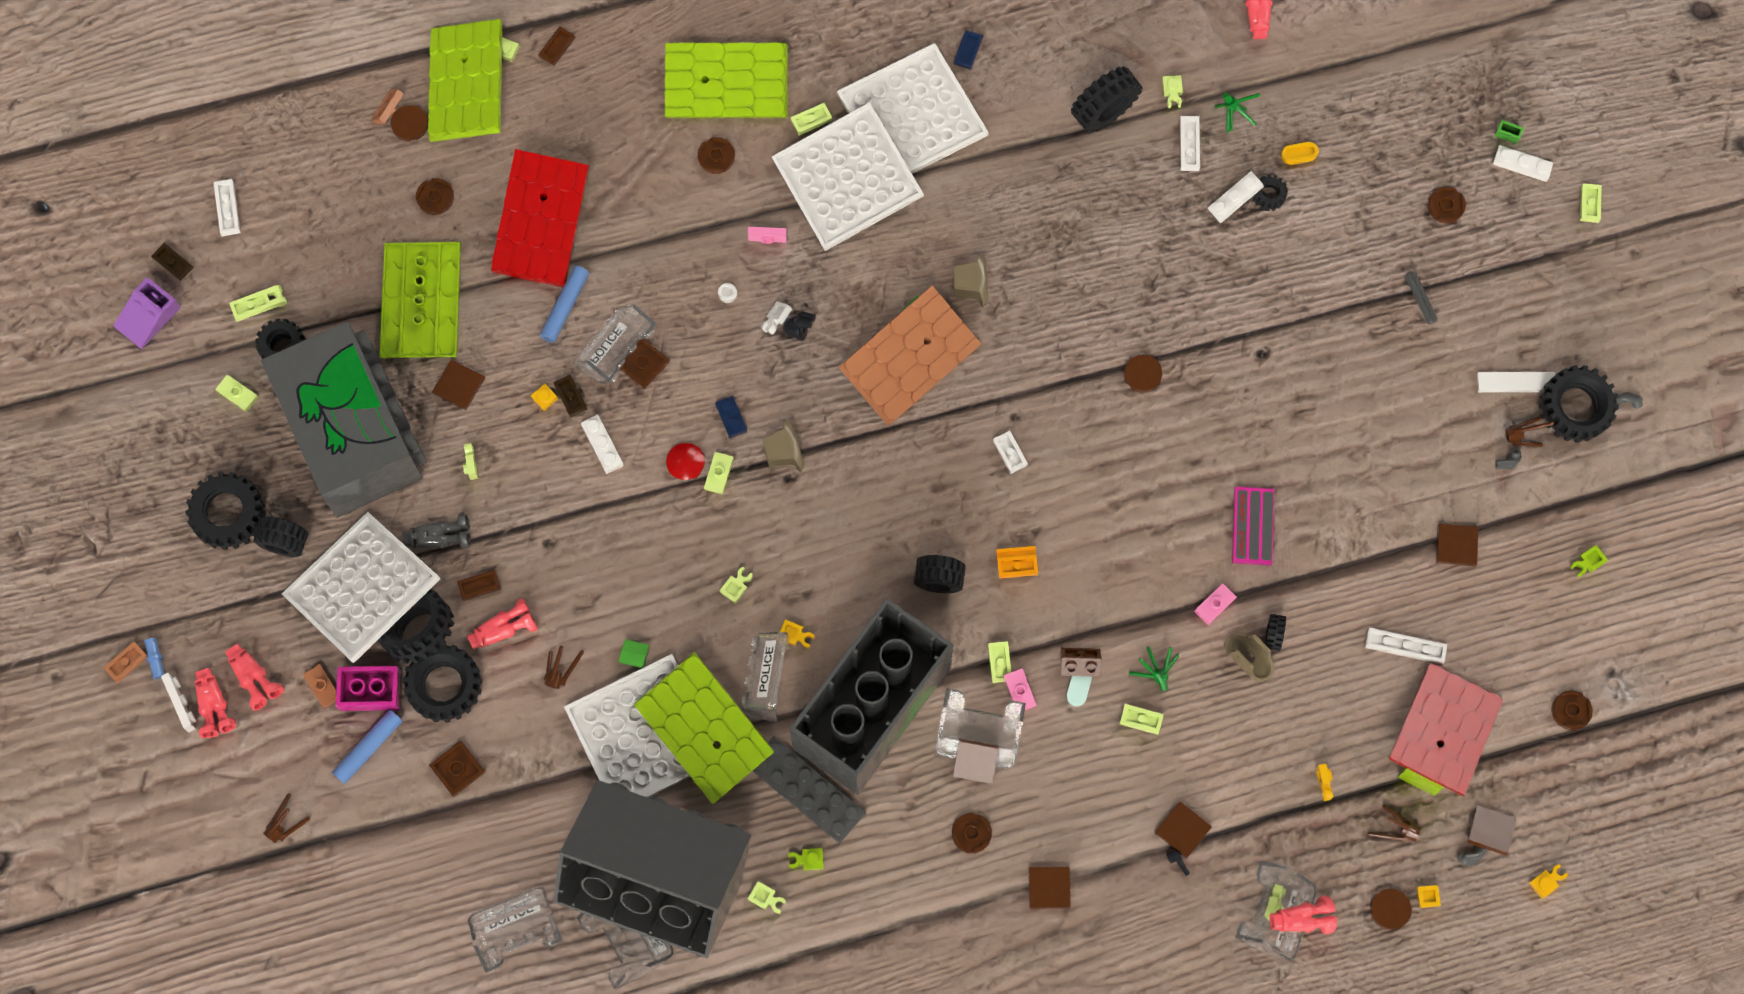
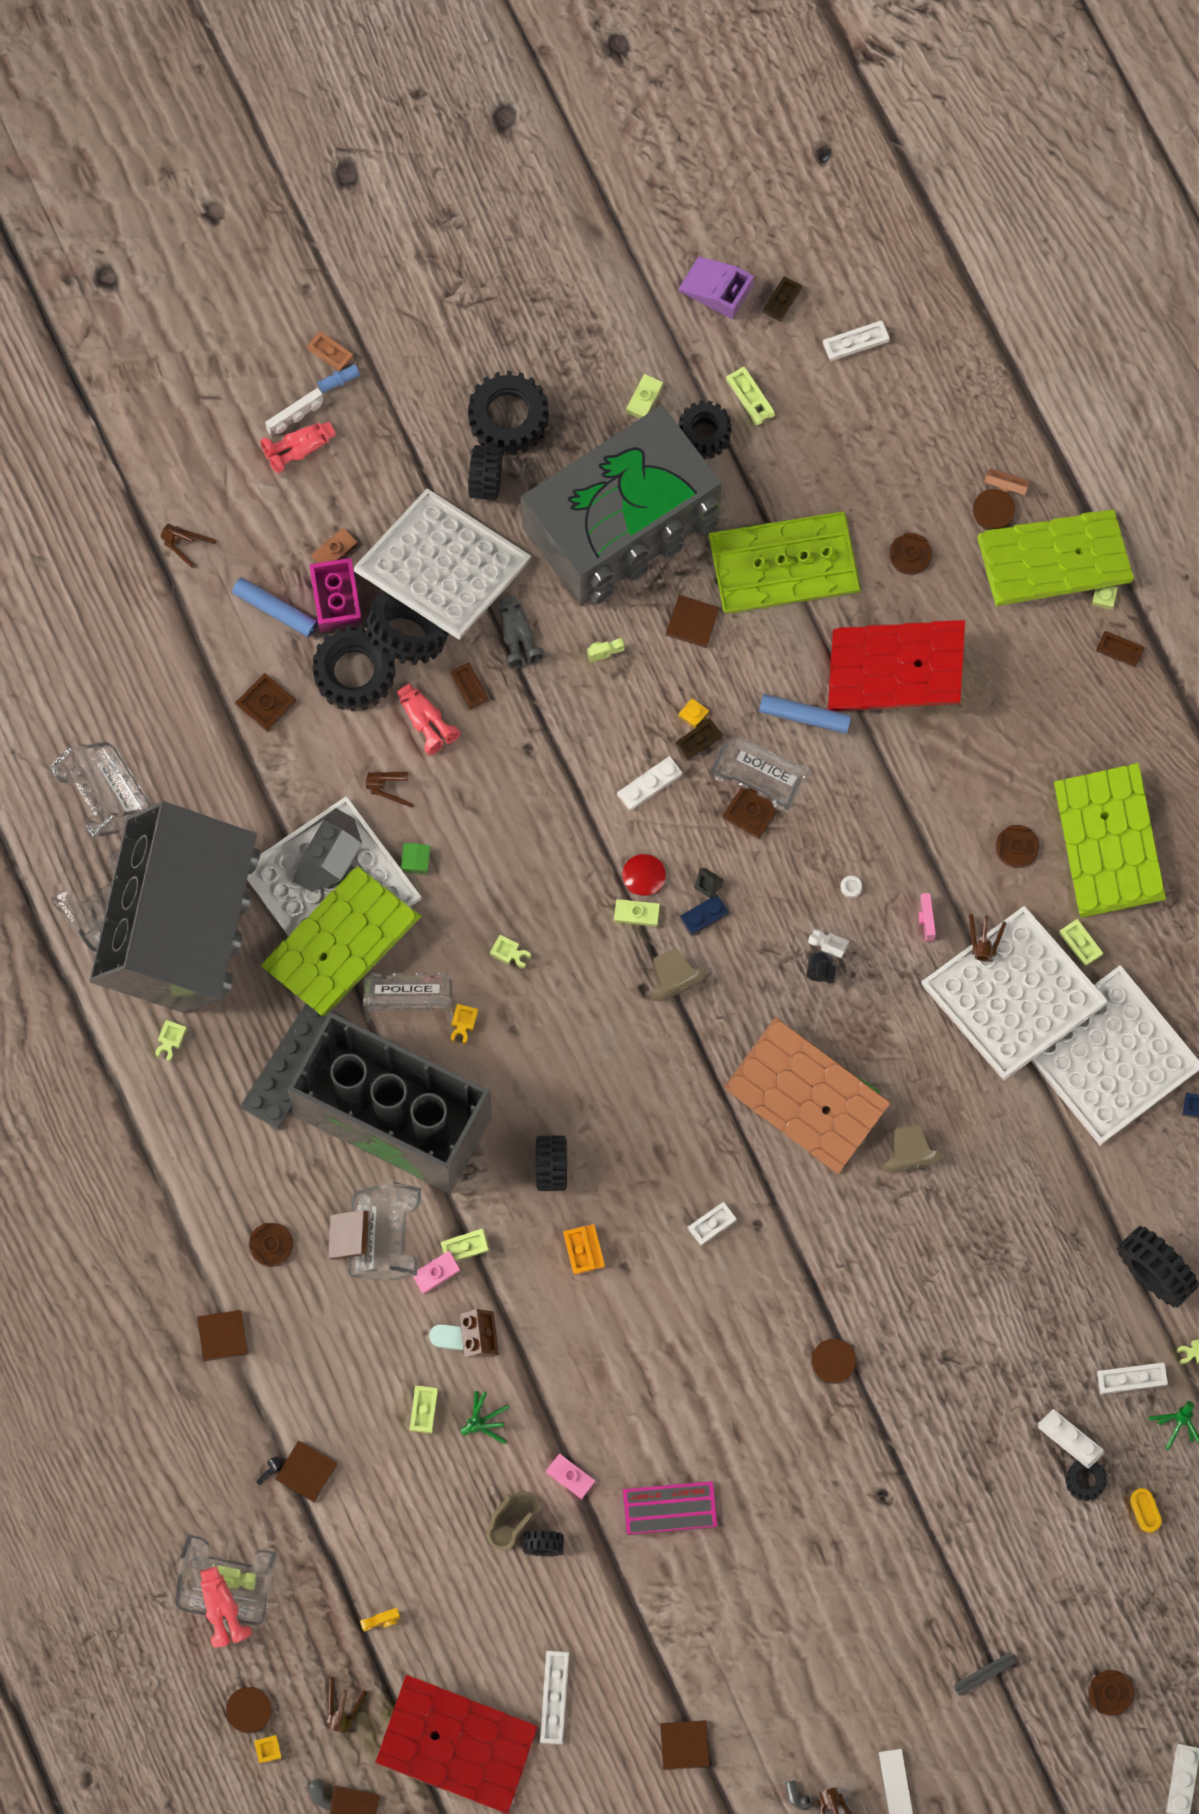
camera: 80 degrees right, 0 degrees up
coral piece [225,644,284,711] -> none
lime plate [788,848,824,871] -> none
none -> dark grey wedge [293,808,362,892]
none -> pearl dark grey tile [695,868,724,898]
none -> reddish brown plant [969,914,1007,961]

